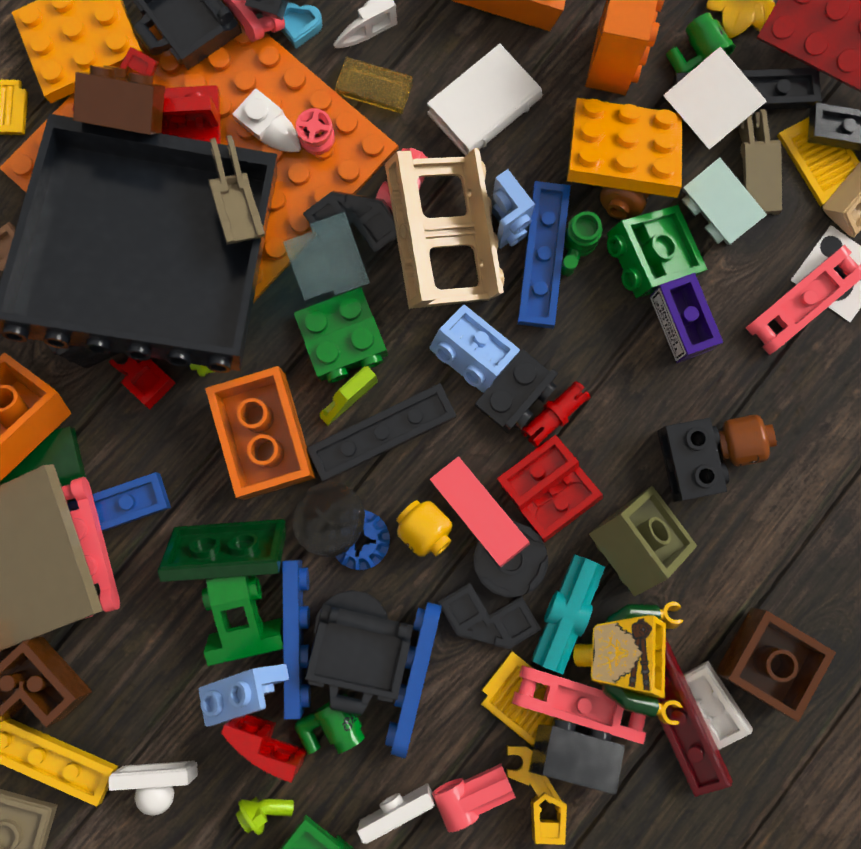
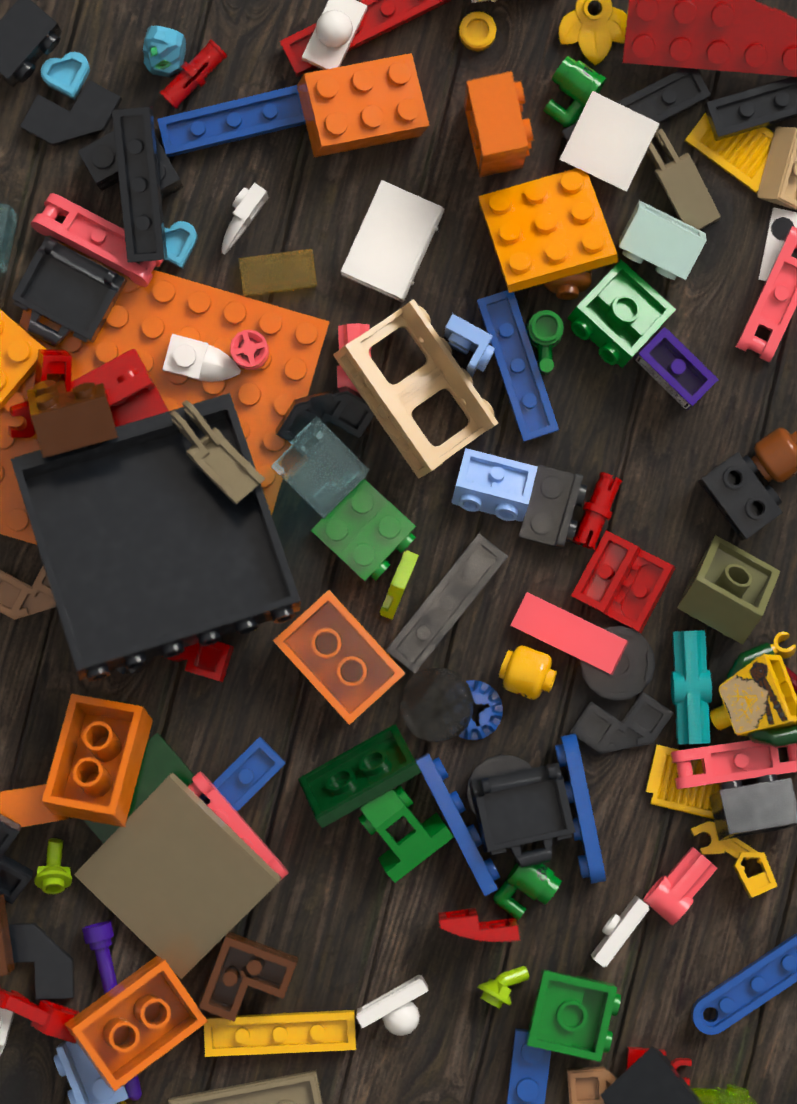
camera: 25 degrees left, 5 degrees up
light blue bracket [198,664,289,727] -> none

